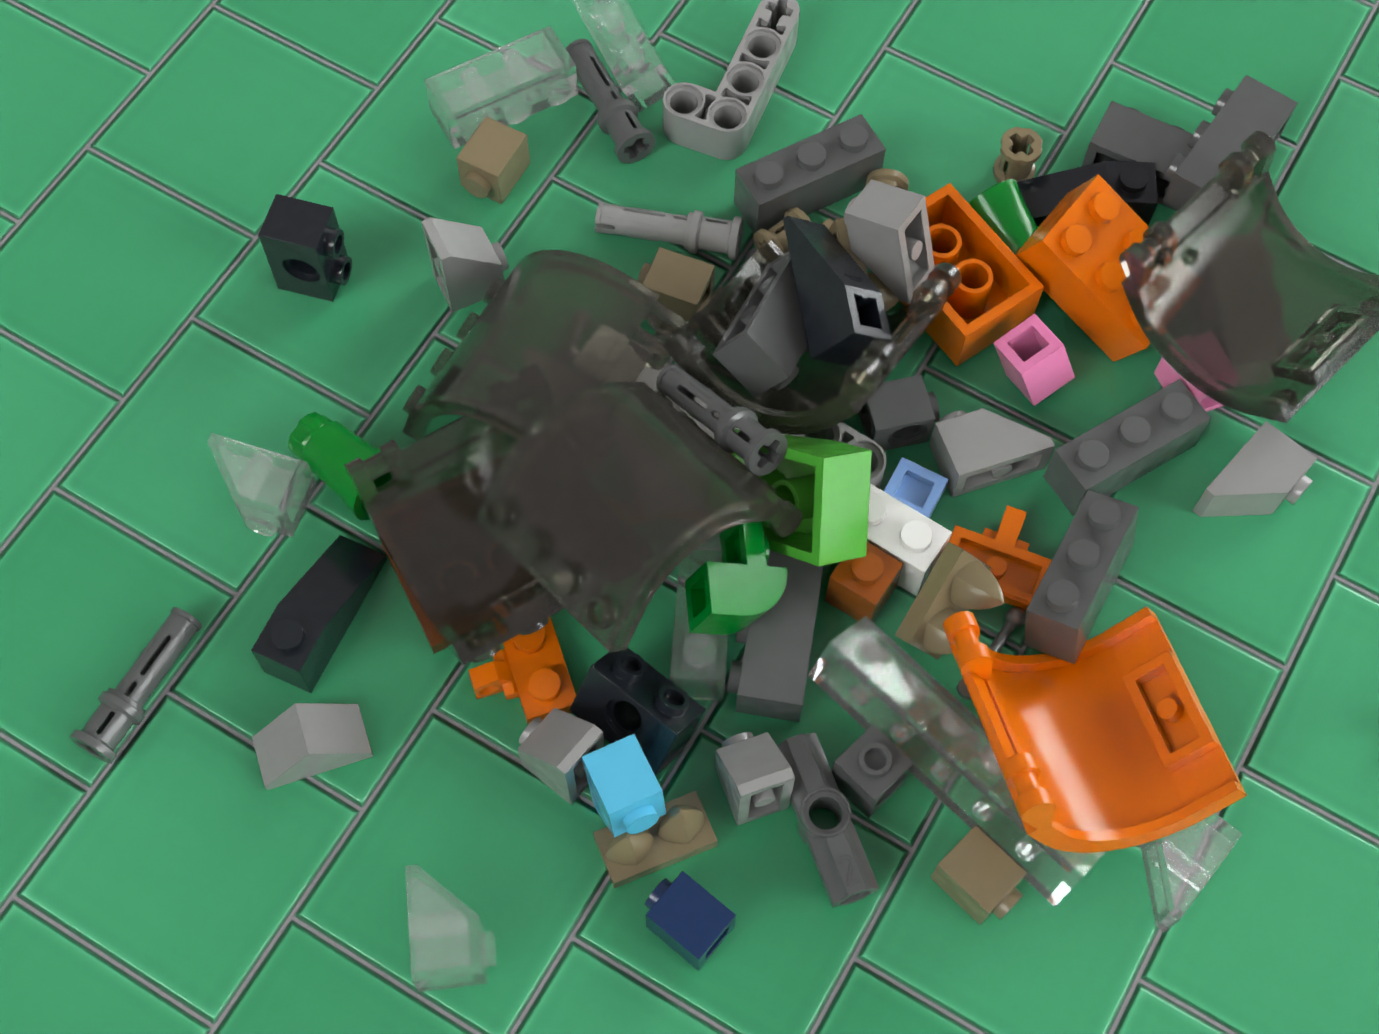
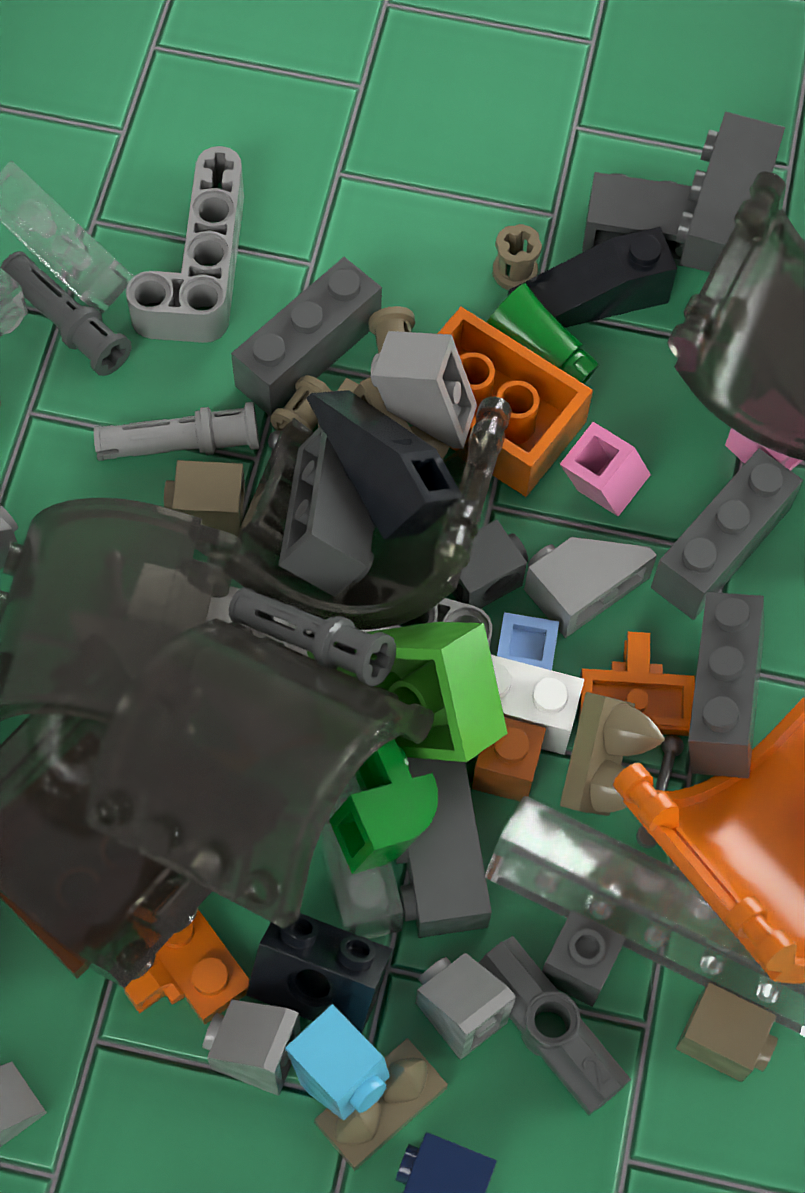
camera: 20 degrees left, 0 degrees up
orange brick [1015,174,1200,362] -> none

